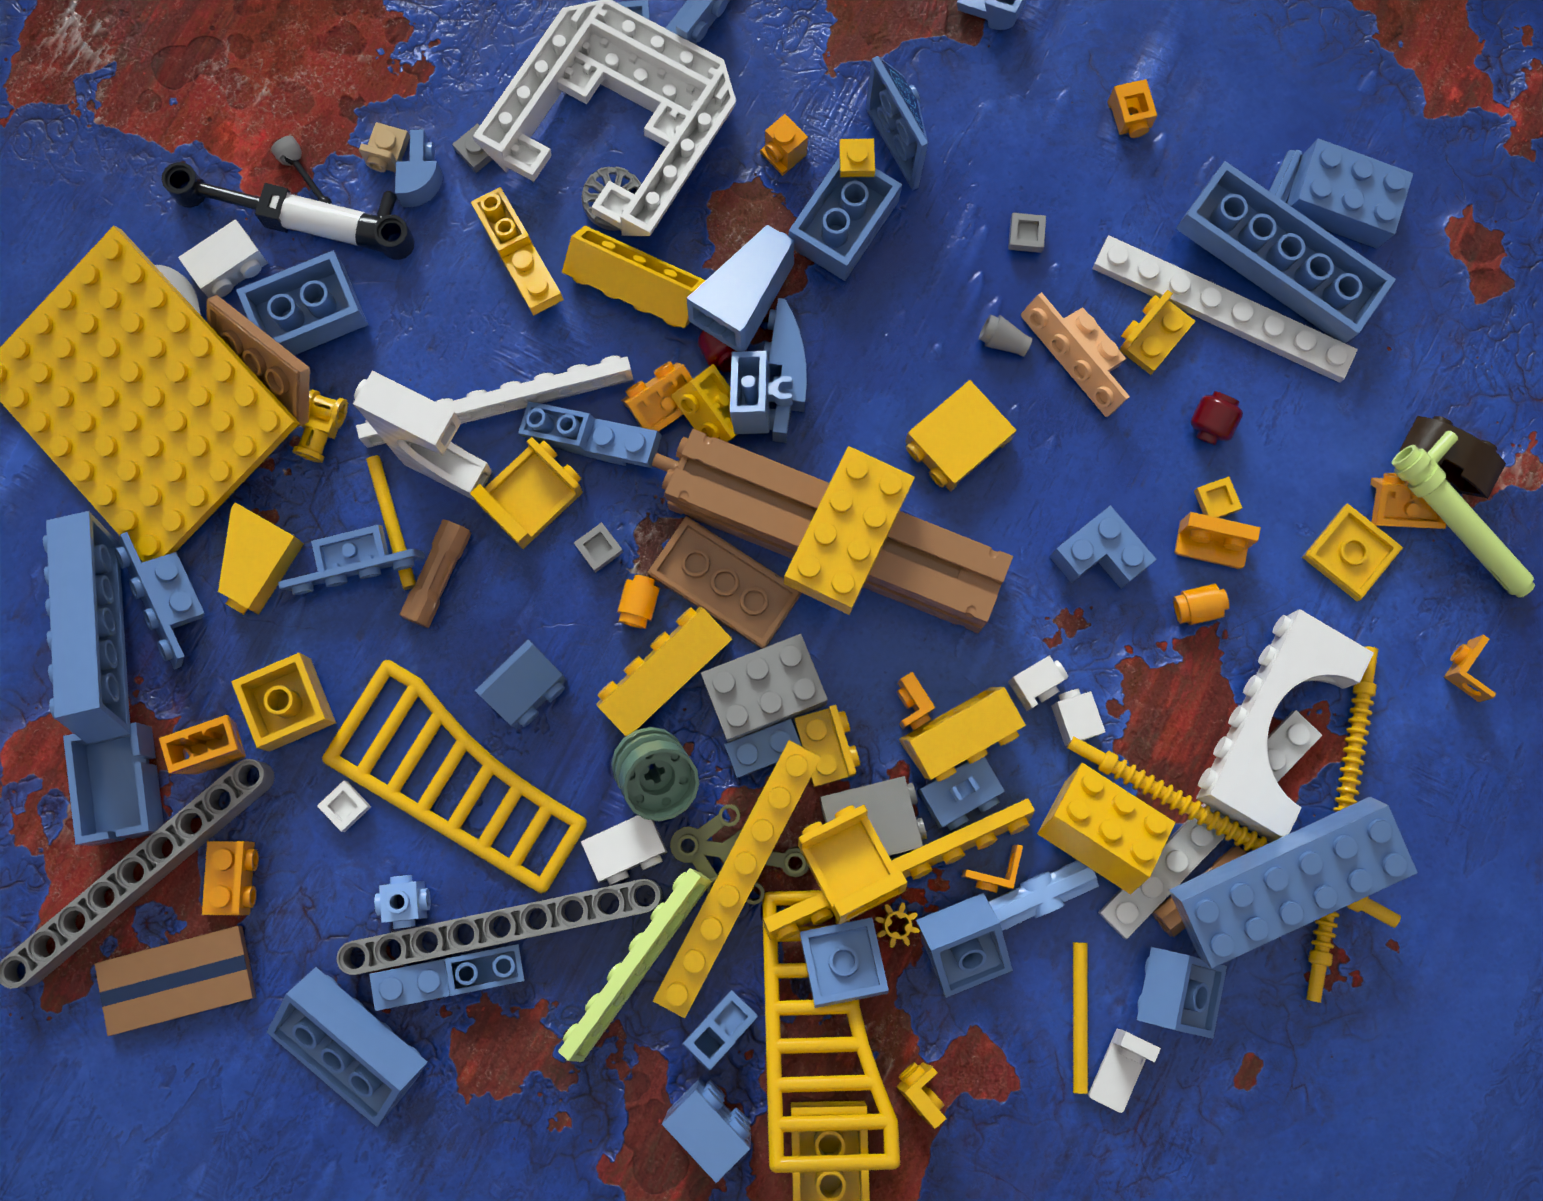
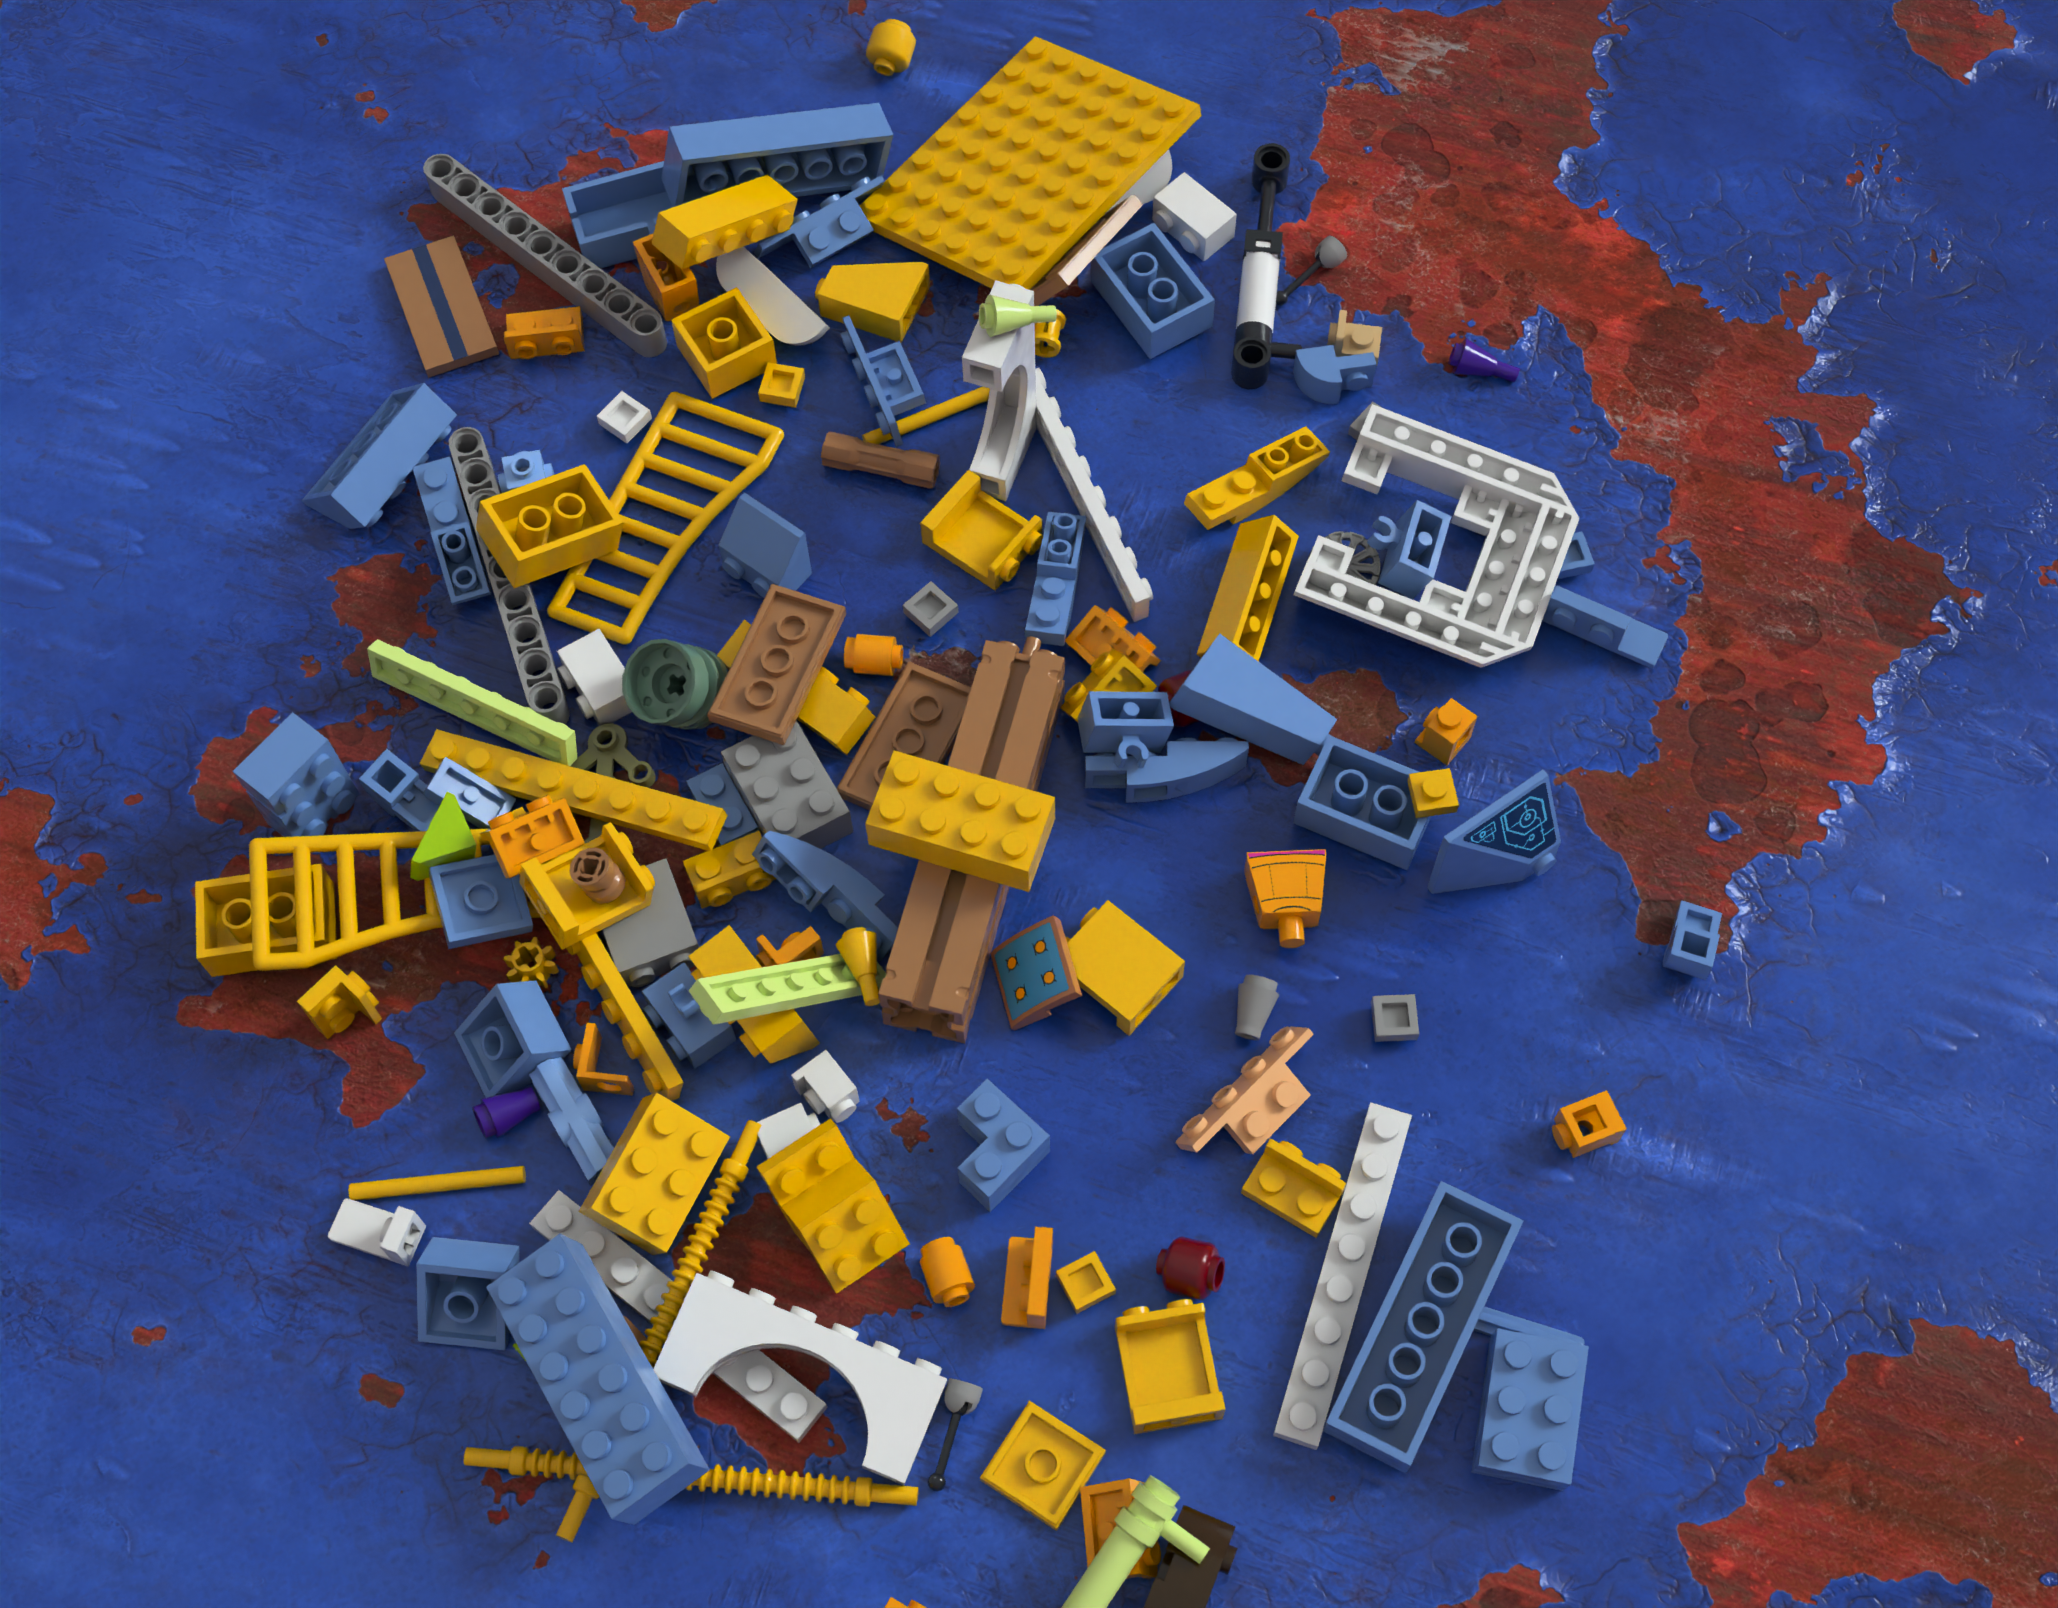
camera: 85 degrees right, 15 degrees down
none -> lime slope [410,792,476,881]
none -> plate [423,757,516,829]
none -> dark purple cone [472,1087,541,1139]
none -> yellow brick [476,464,624,588]
none -> light orange bracket [480,795,585,879]
none -> medium nougat wheel [569,847,626,904]
none -> yellow brick [651,174,798,269]
none -> yellowish green plate [689,954,886,1025]
none -> medium nougat tile [708,584,846,745]
none -> white brick [716,247,830,346]
none -> medium blue slope [752,831,898,961]
none -> yellow bracket [756,1118,910,1294]
none -> yellow plate [758,362,805,408]
none -> yellow cone [836,927,880,1006]
none -> hinge [928,1378,983,1492]
none -> yellowish green cone [979,295,1057,337]
none -> slope [990,915,1082,1031]
none -> yellow panel [1115,1299,1225,1434]
none -> light orange torso [1244,849,1326,948]
none -> medium blue brick [1367,500,1451,599]
none -> dark purple cone [1448,338,1520,382]

